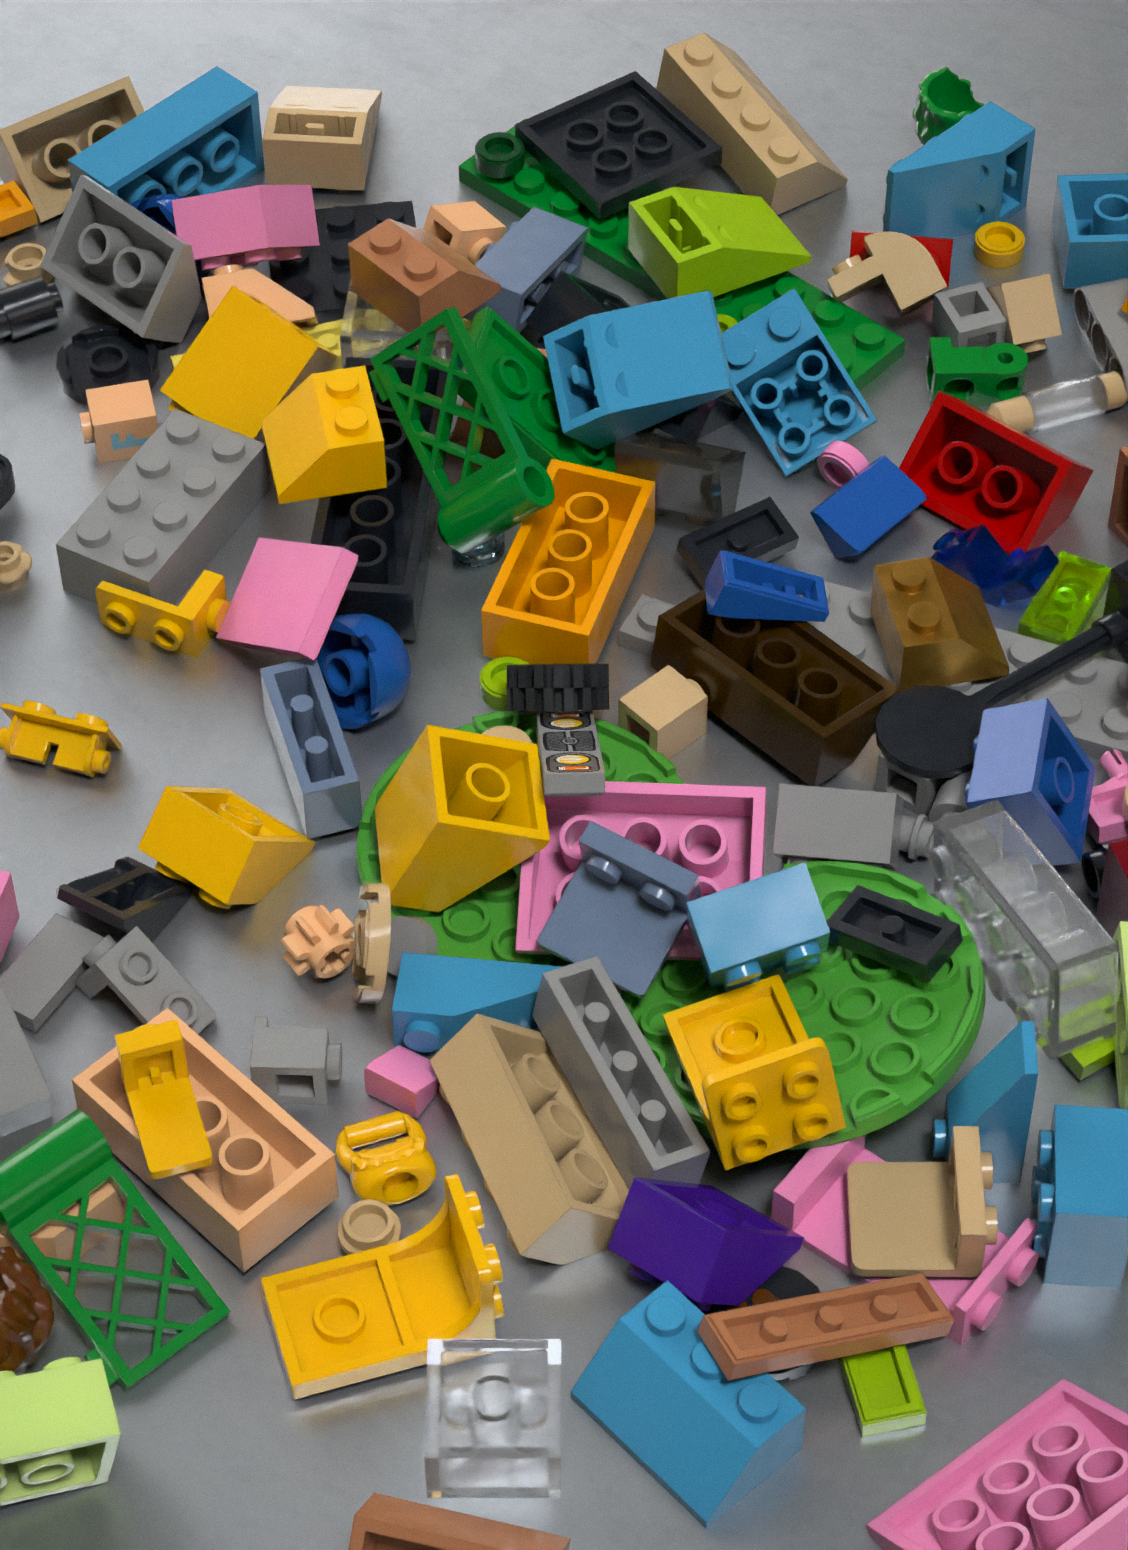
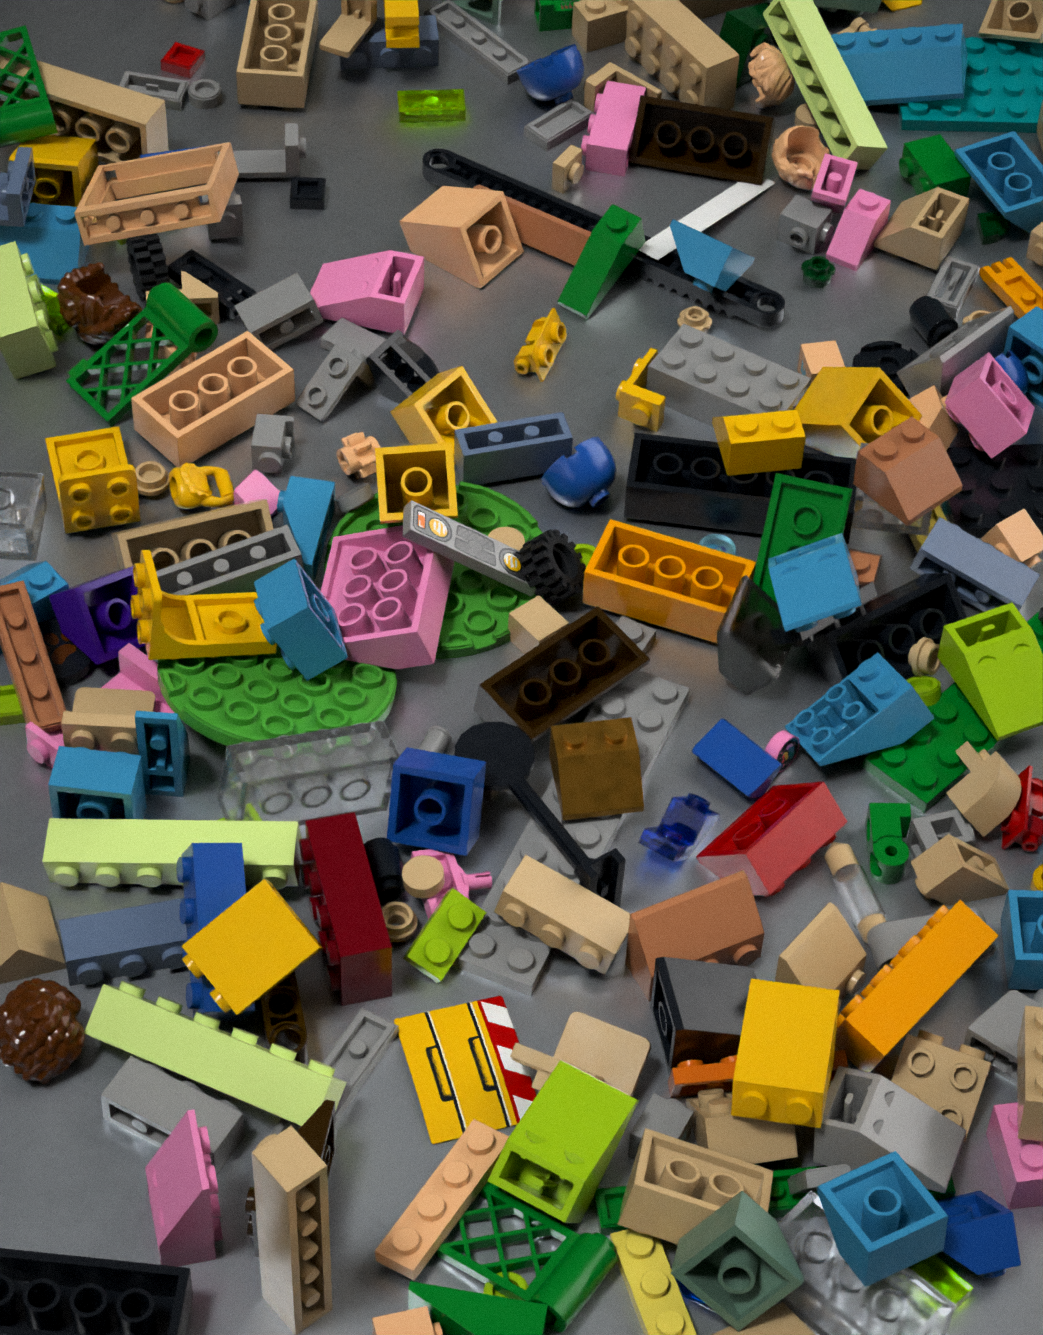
camera: 90 degrees right, 0 degrees up
yellow bracket [114,1019,213,1180] -> none
bright pink tile [216,537,358,660] -> none
tan tile [351,882,391,1004] -> none
green piece [369,307,555,553] -> none
sand blue bracket [538,820,701,998] -> none
black plate [676,496,799,589] -> none
blue slope [705,550,829,622] -> none
light grey brick [772,783,904,870] -> none
black plate [826,885,963,982] -> none
clear neon green plate [1018,551,1112,645] -> none

